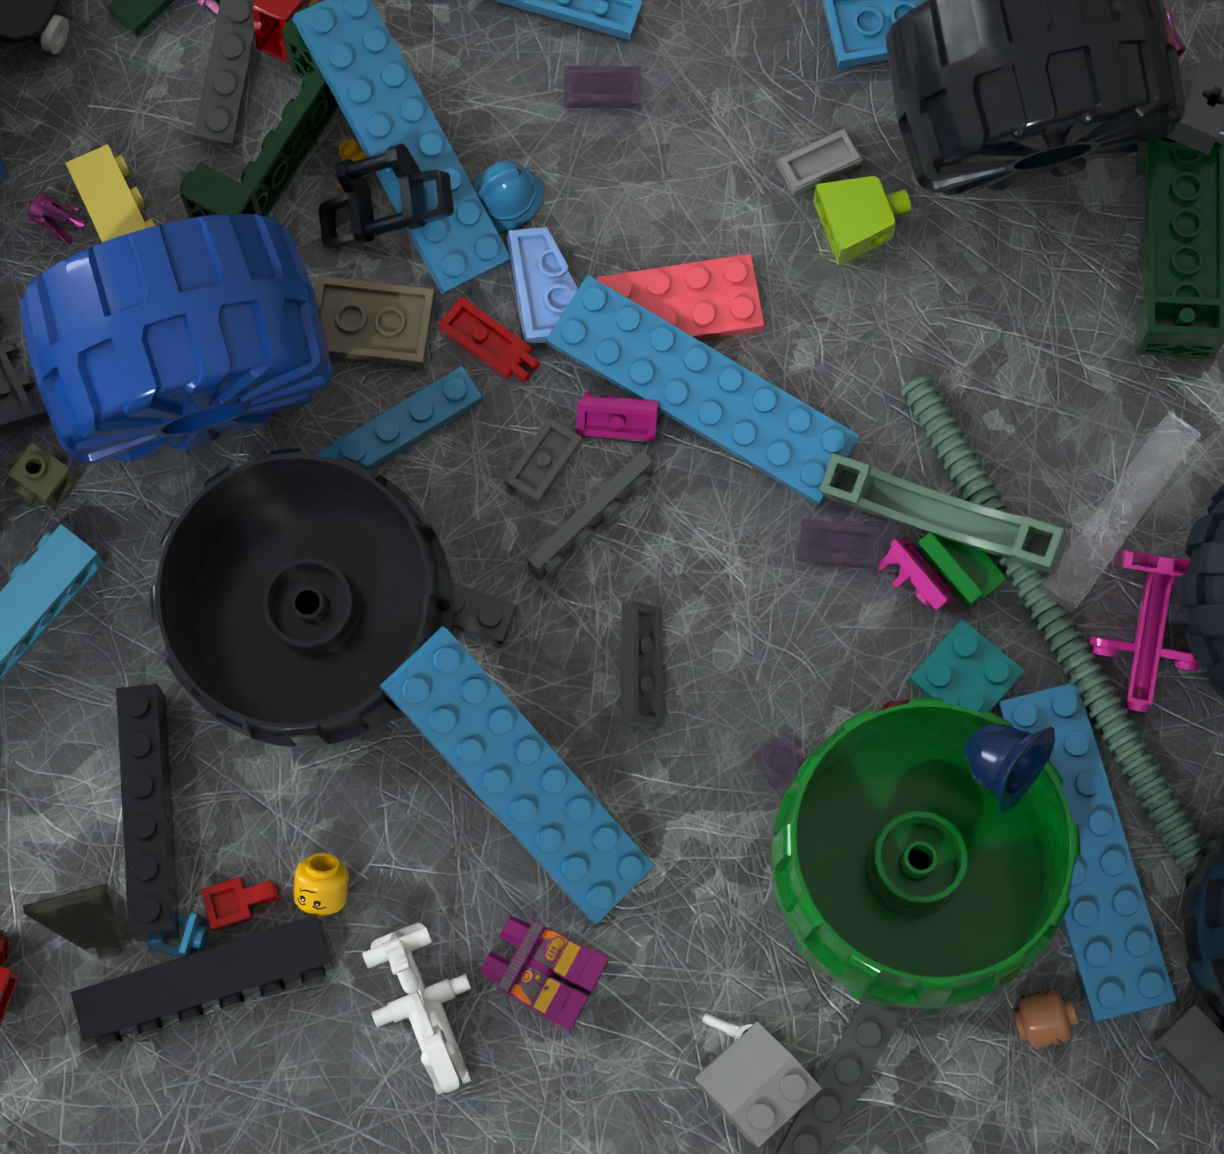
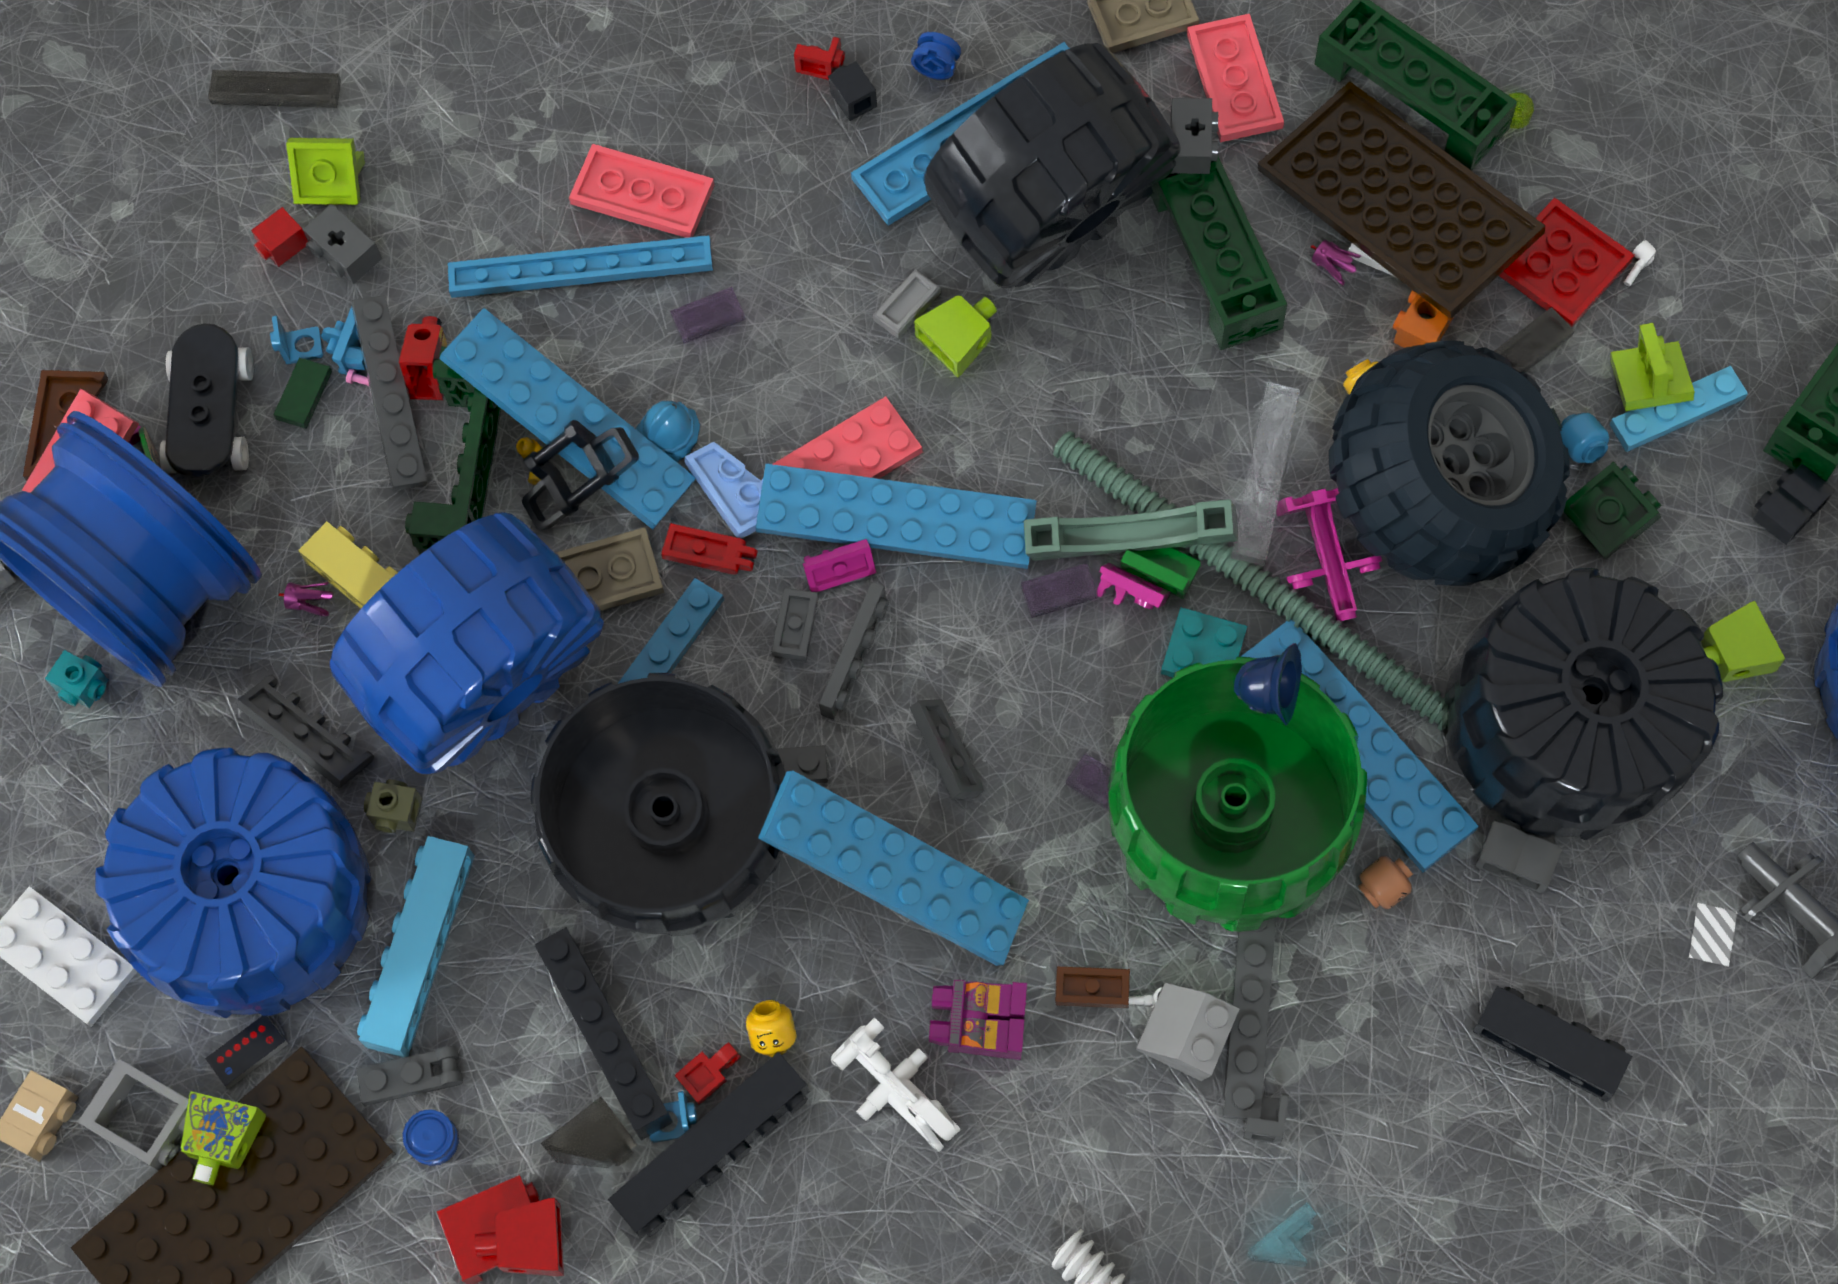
camera: 20 degrees left, 5 degrees down
none -> reddish brown plate [1055,966,1130,1008]

